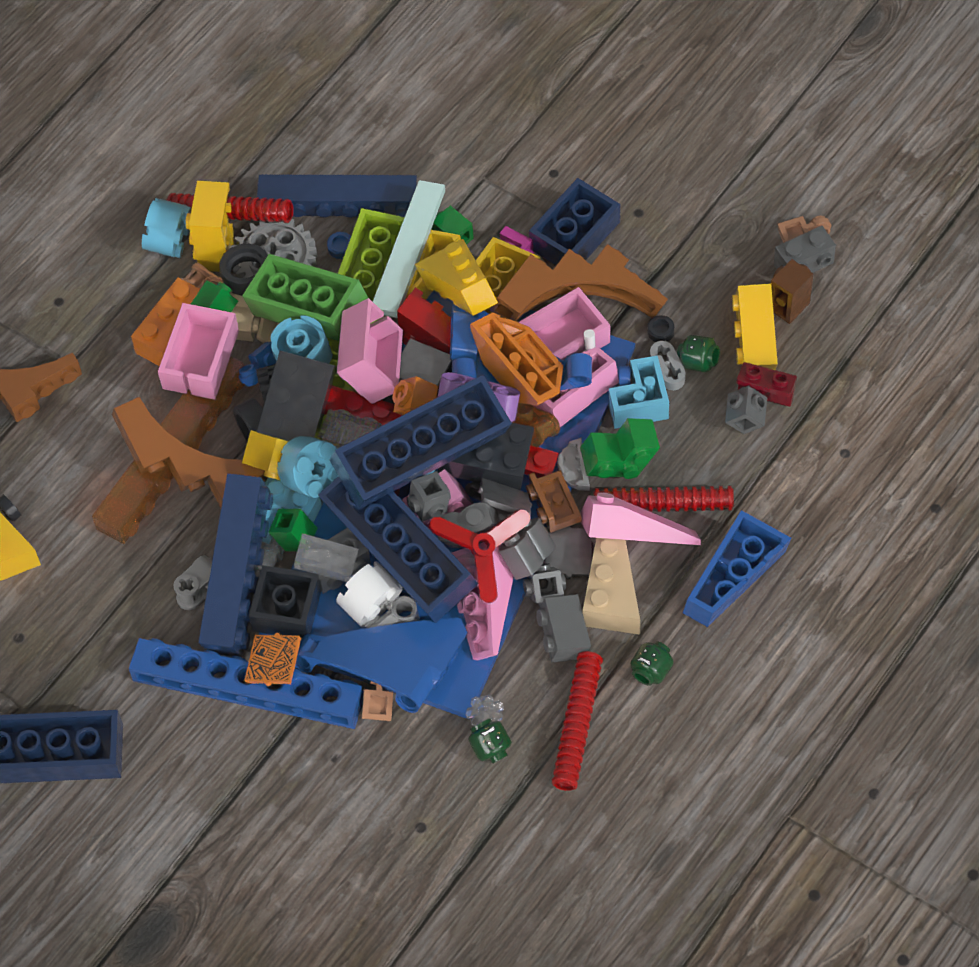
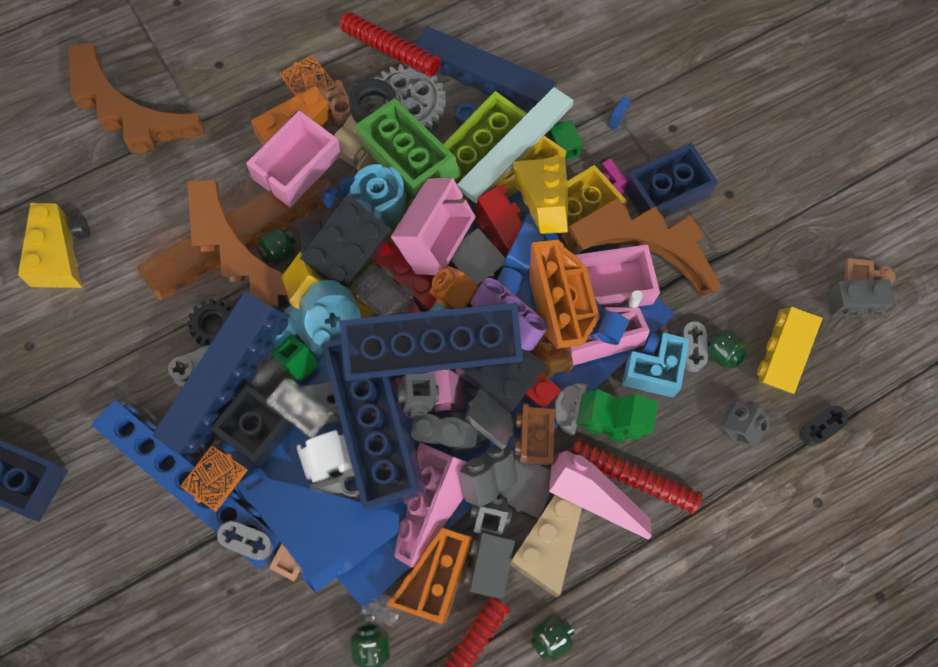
camera: 15 degrees right, 10 degrees up
medium azure brick [142,198,191,258] -> none
yellow wedge [186,181,234,272] -> none
green brick [191,280,239,312] -> none
red piece [429,509,530,603] -> none
black tile [647,315,675,342] -> none
blue wedge [683,510,791,627] -> none
dark red bracket [736,362,797,407] -> none
reddish brown brick [771,259,813,324] -> none
none -> black tyre [187,299,233,347]
none -> light grey beam [217,521,273,560]
none -> dark green head [256,226,296,265]
none -> orange piece [279,55,335,96]
none -> orange wedge [387,528,472,624]
none -> blue tile [608,97,631,131]
none -> black beam [800,406,848,446]

